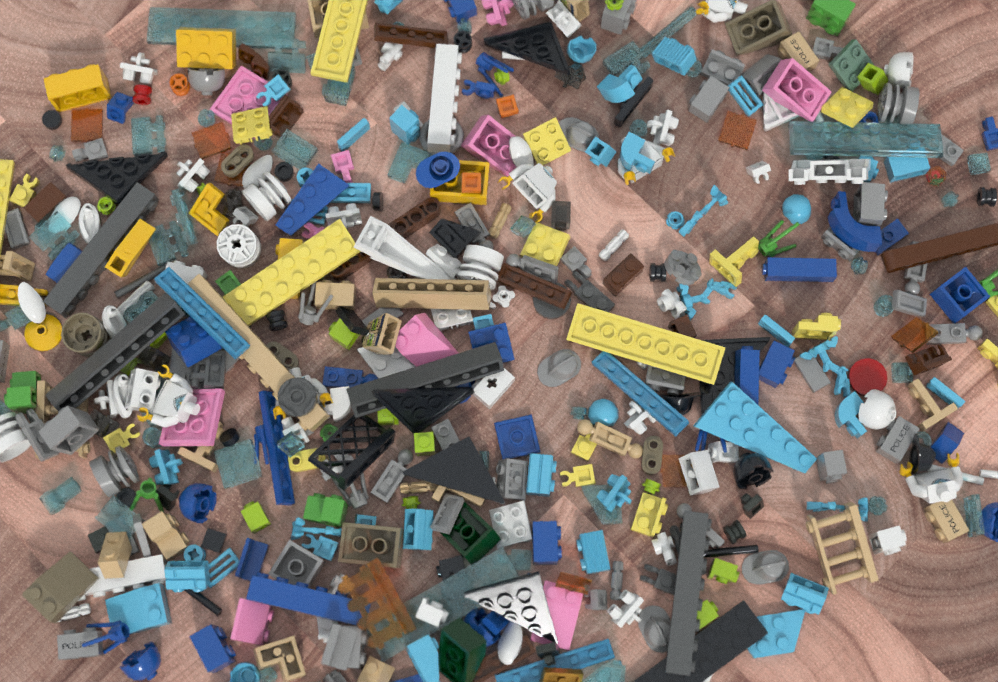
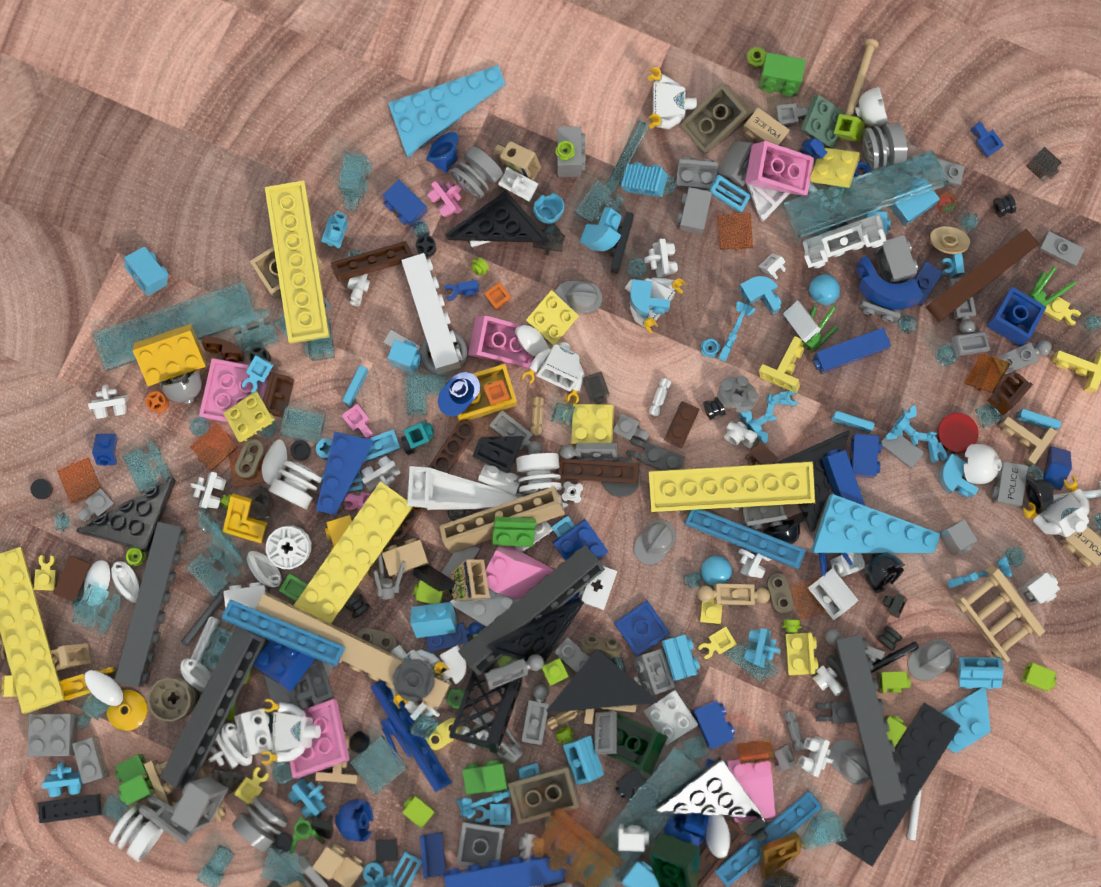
camera: 20 degrees left, 5 degrees up
light grey tile [5,208,31,250] -> none
yellow brick [43,64,112,112] -> none
blue slope [45,242,82,283] -> none
yellow slope [105,219,156,277] -> none
red wheel [132,84,152,105] -> none
clear smoke brick [136,346,171,374] -> none
white tile [232,206,259,227] -> none
blue plant [476,52,514,97] -> none
medium azure brick [576,530,610,575] -> none
medium azure brick [585,136,616,167] -> none
light yellow plate [792,313,841,340] -> none
clear light blue plate [967,153,991,175] -> none
none -> white arm [246,551,282,587]
none -> teal brick [403,419,434,449]
none -> medium azure brick [410,602,457,638]
none -> light grey plate [485,654,544,689]
none -> bright green plate [492,517,536,547]
none -> dark tan plate [580,635,622,658]
none -> medium azure brick [738,276,781,315]
none -> white tile [783,300,820,342]
none -> blue plate [799,138,828,159]
none -> tan bar [845,39,879,116]
none -> tan dish [930,226,970,254]
none -> medium azure tile [941,253,965,278]
none -> lime brick [1021,663,1056,691]

